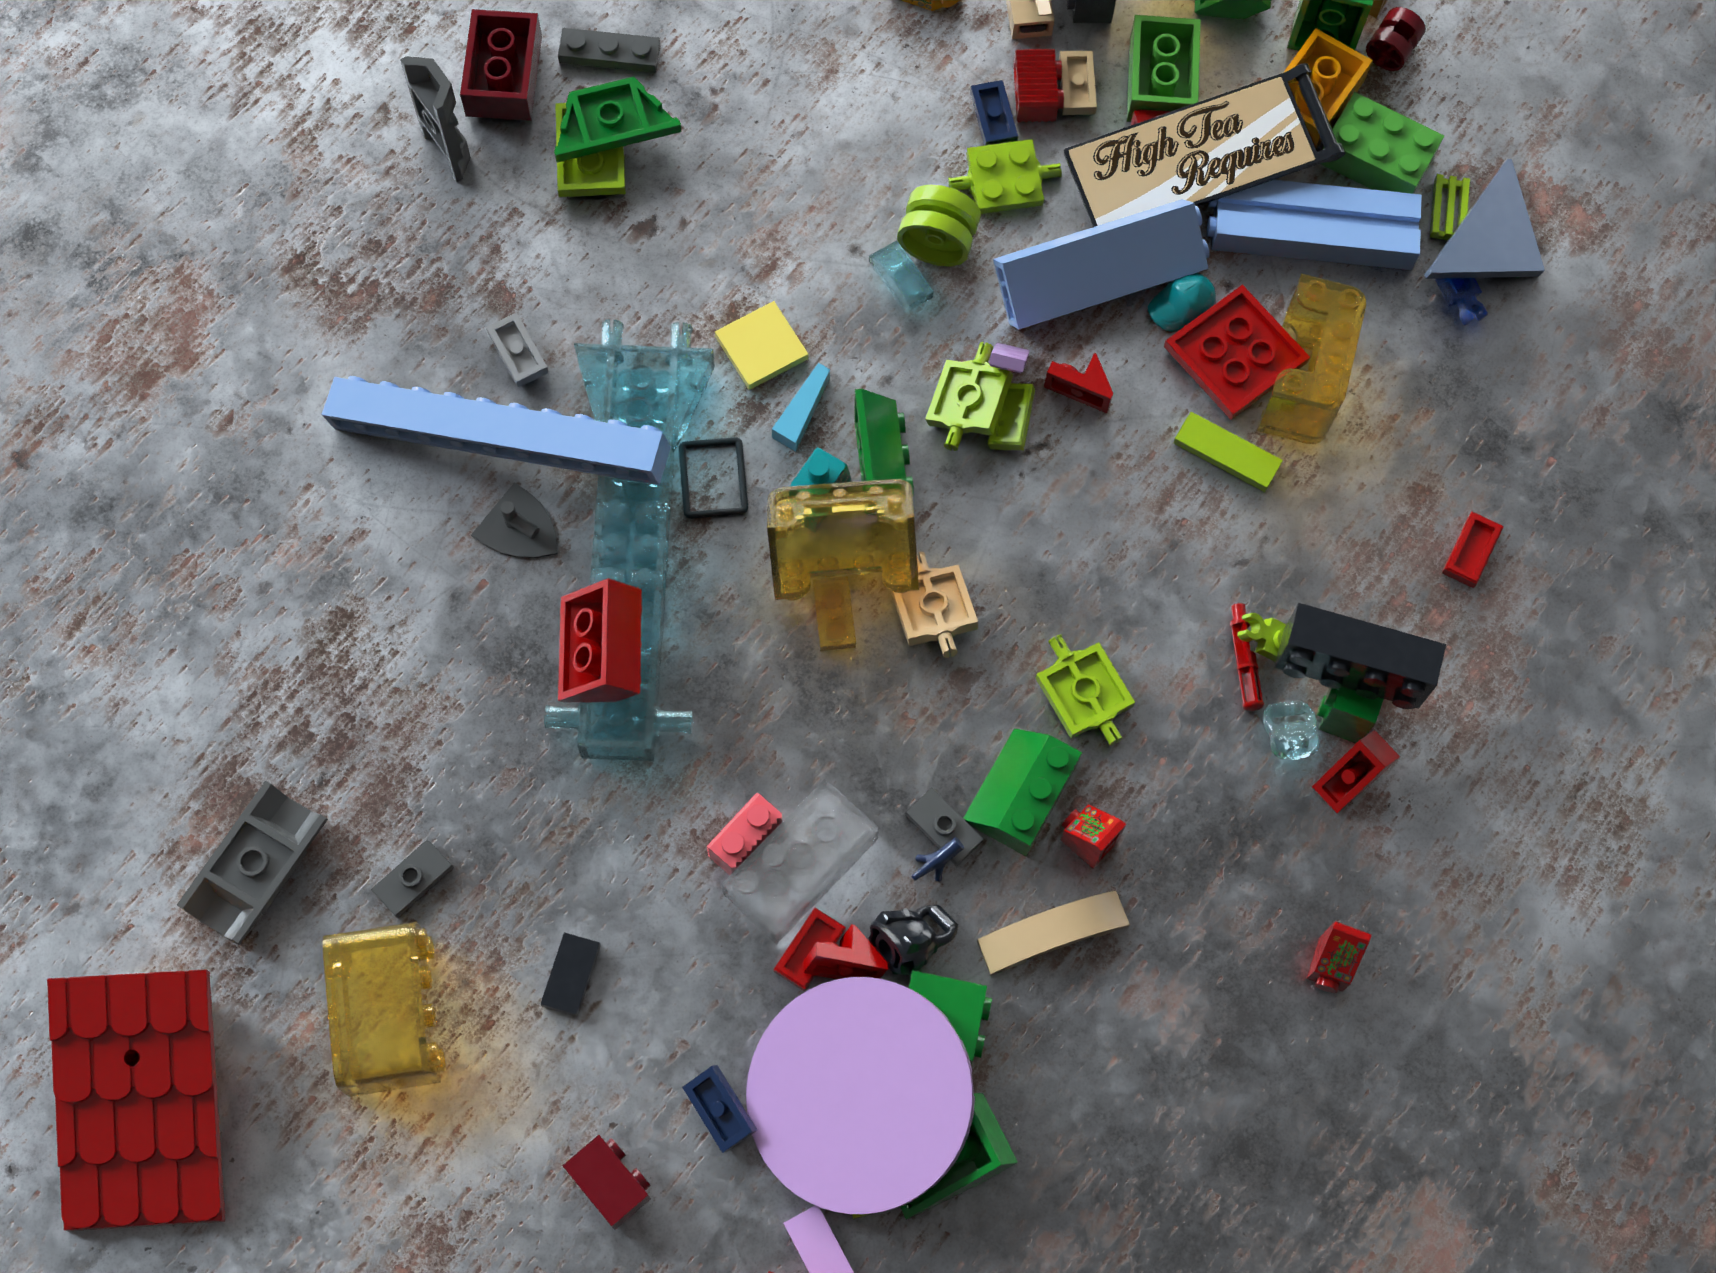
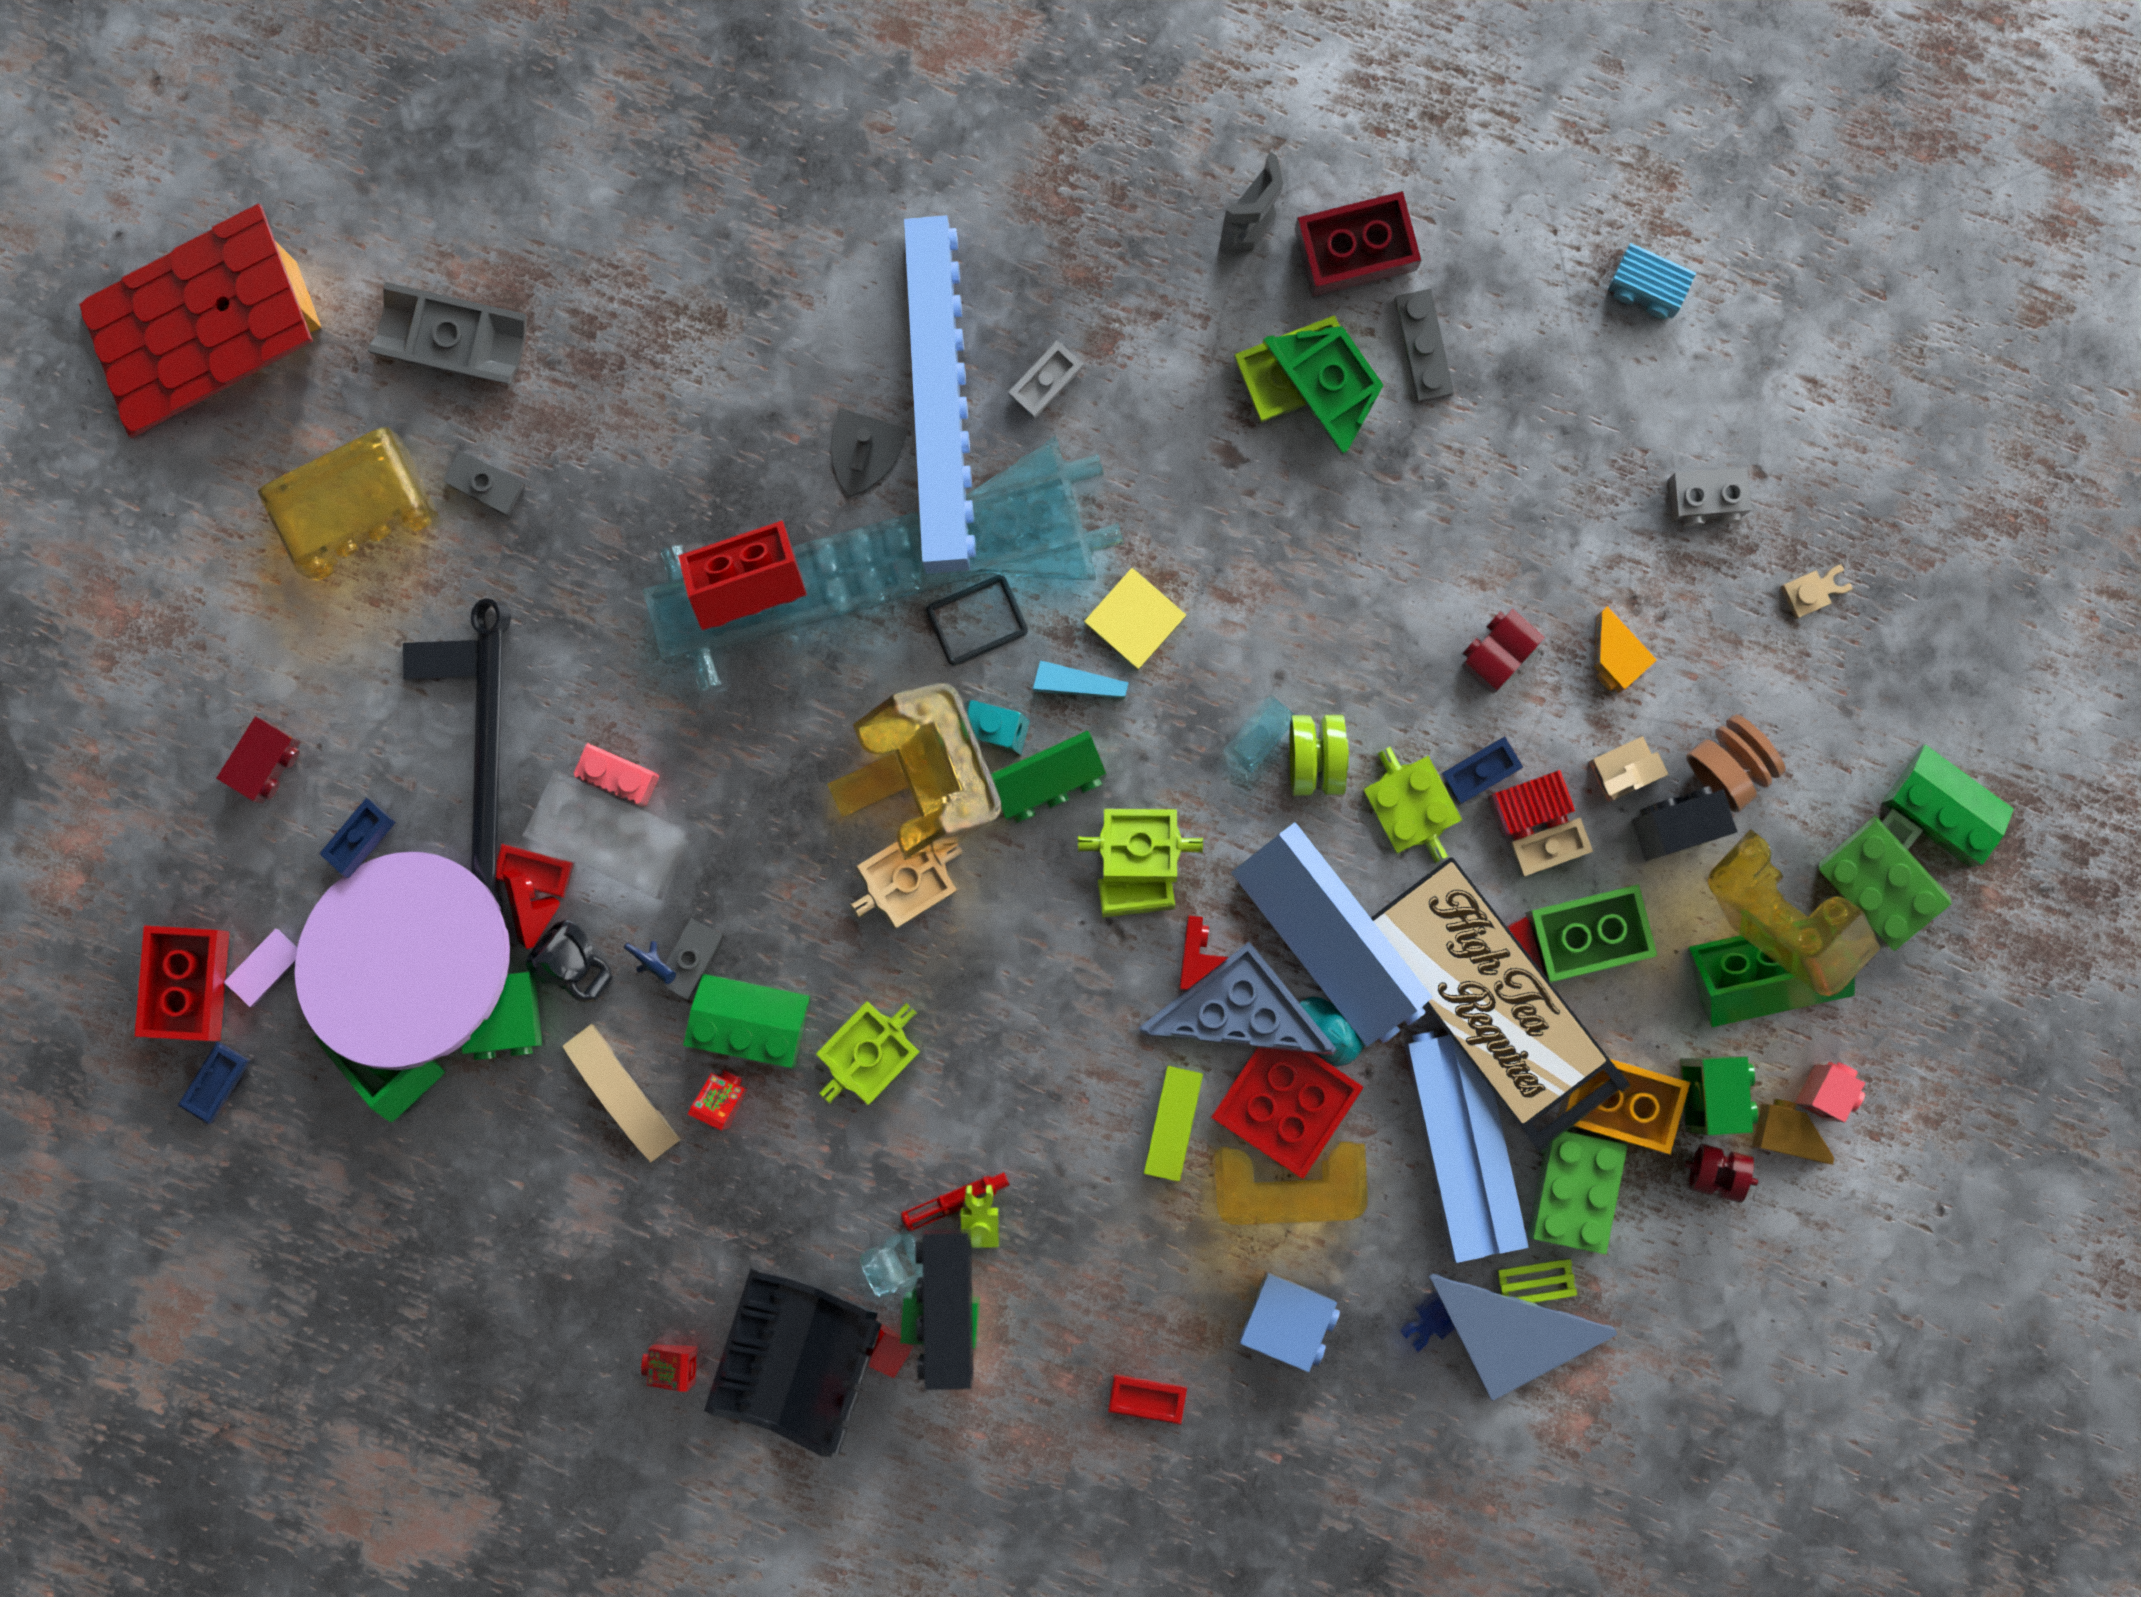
camera: 75 degrees right, 15 degrees up
lavender tile [989,343,1030,373] -> none
none -> black piece [470,598,511,914]
none -> black hinge [704,1268,882,1458]
none -> sand blue tile [1138,942,1337,1055]
none -> medium blue brick [1238,1271,1340,1372]
none -> dark red brick [1461,608,1545,694]

